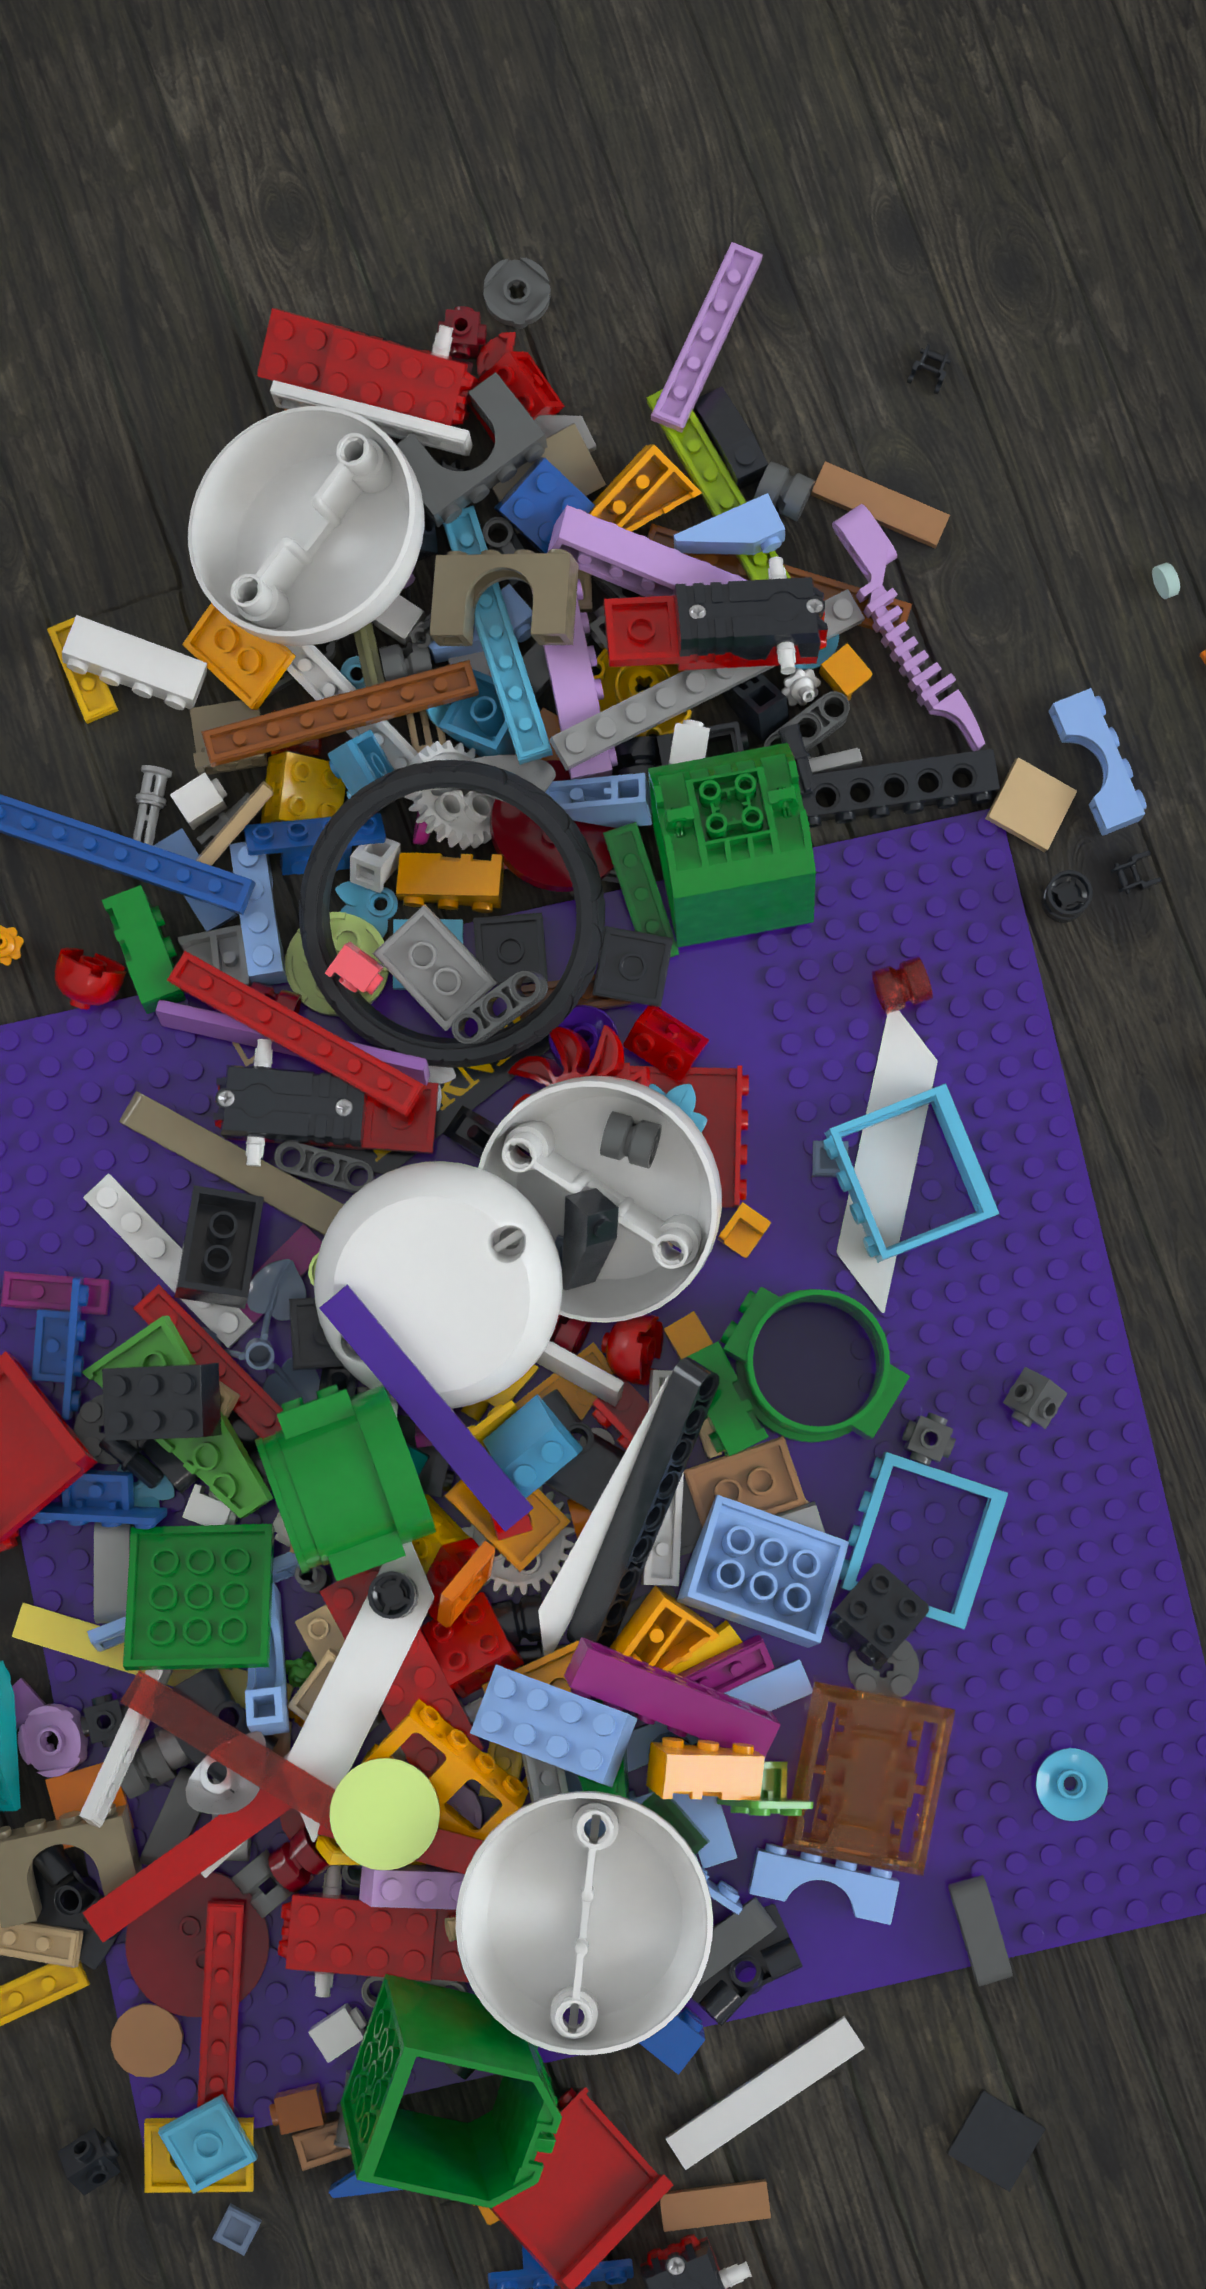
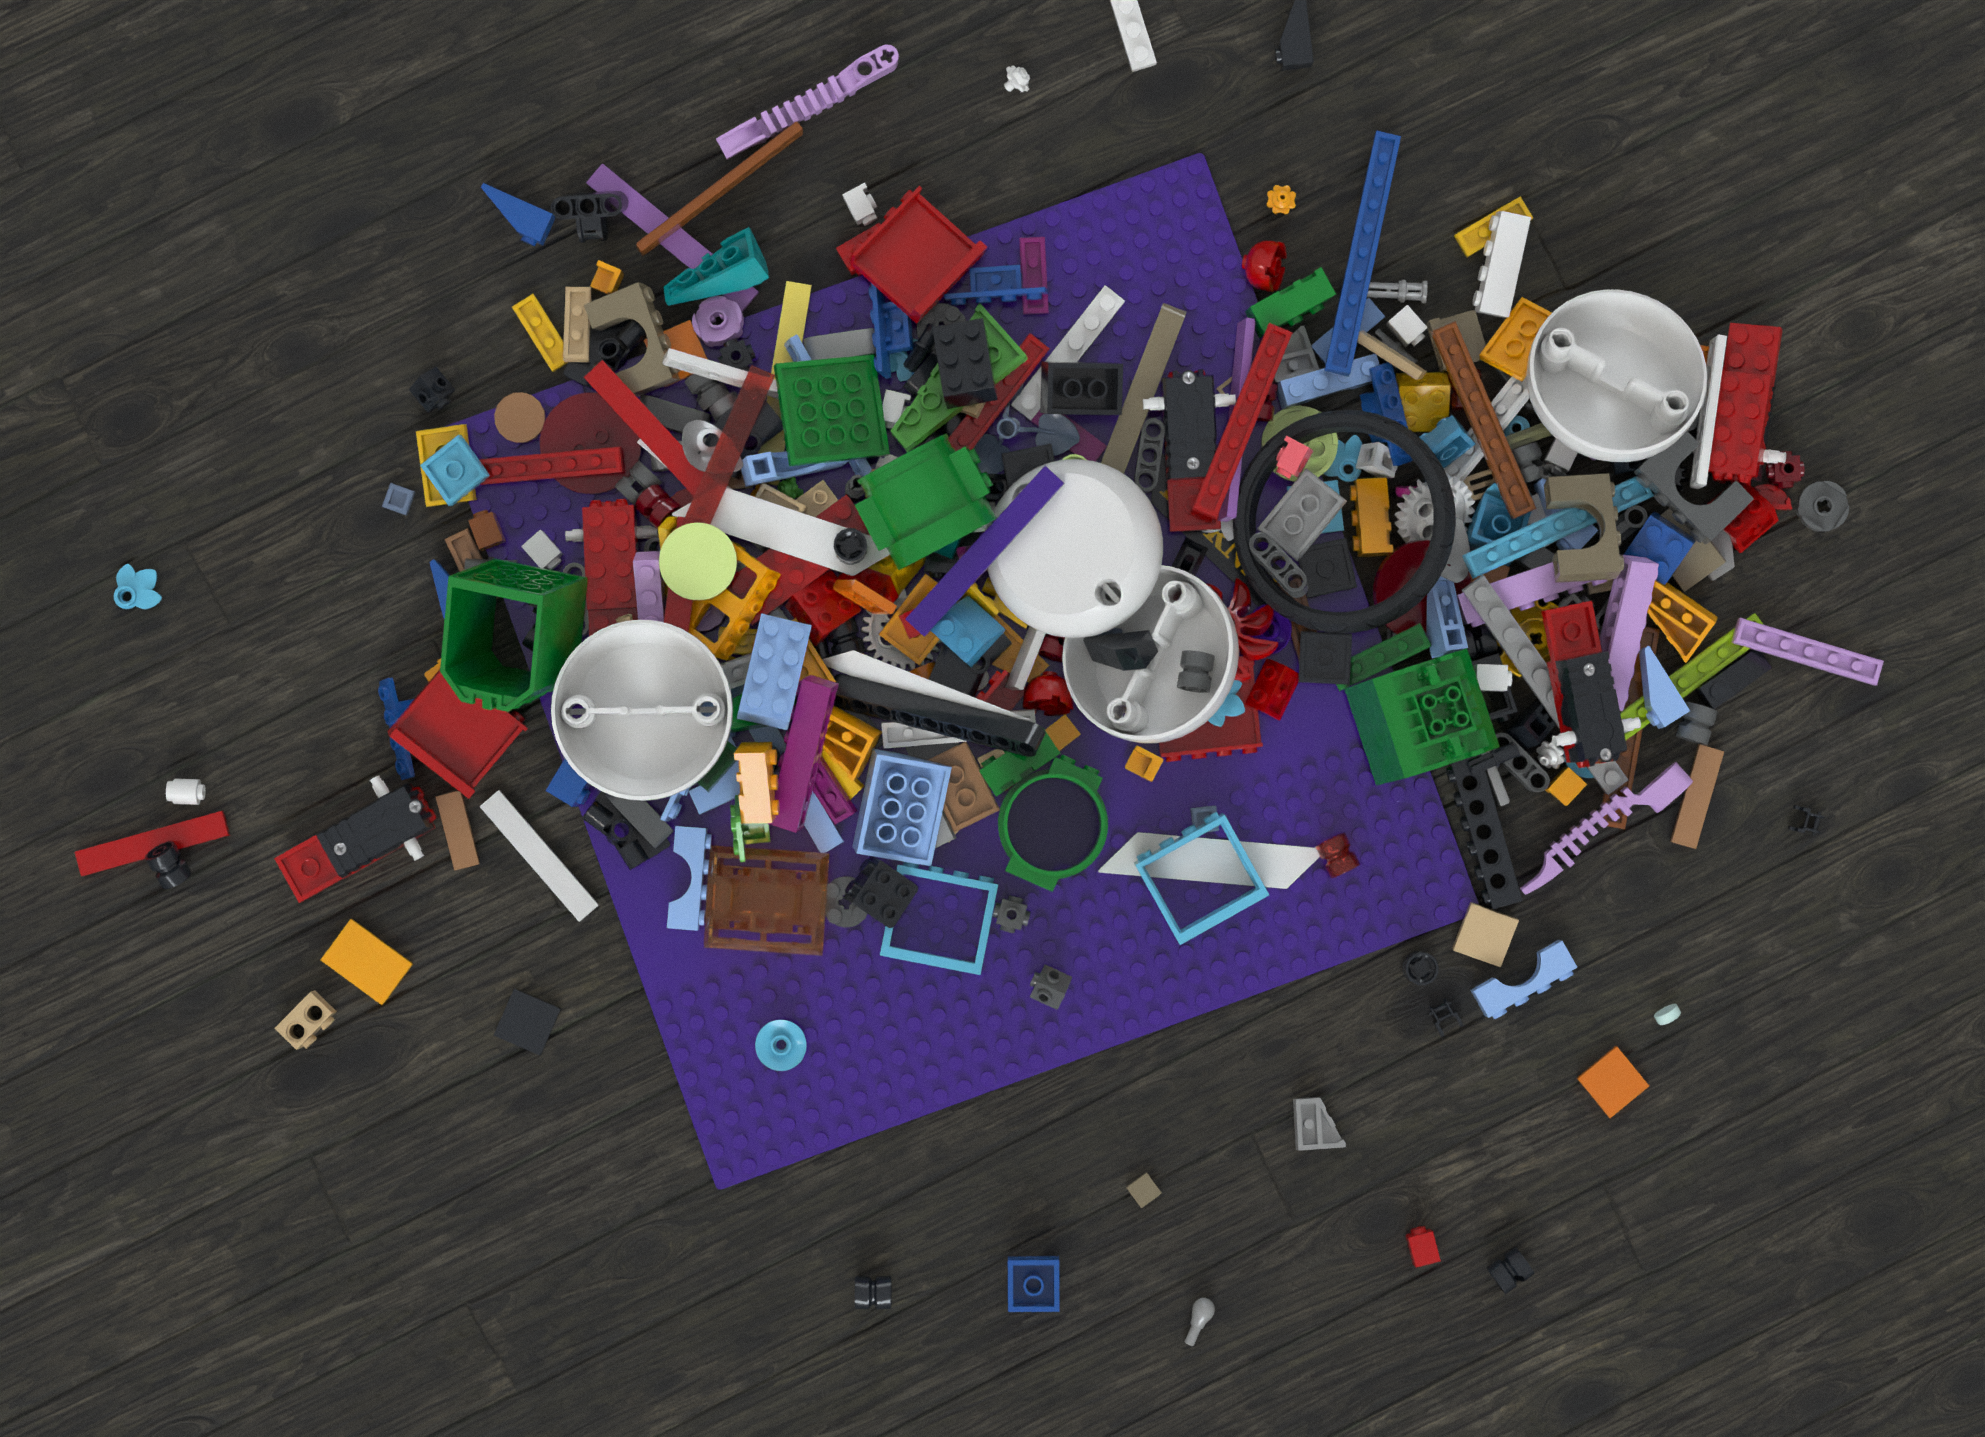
camera: 80 degrees right, 5 degrees up
dark grey beam [948,1875,1013,1987] -> none

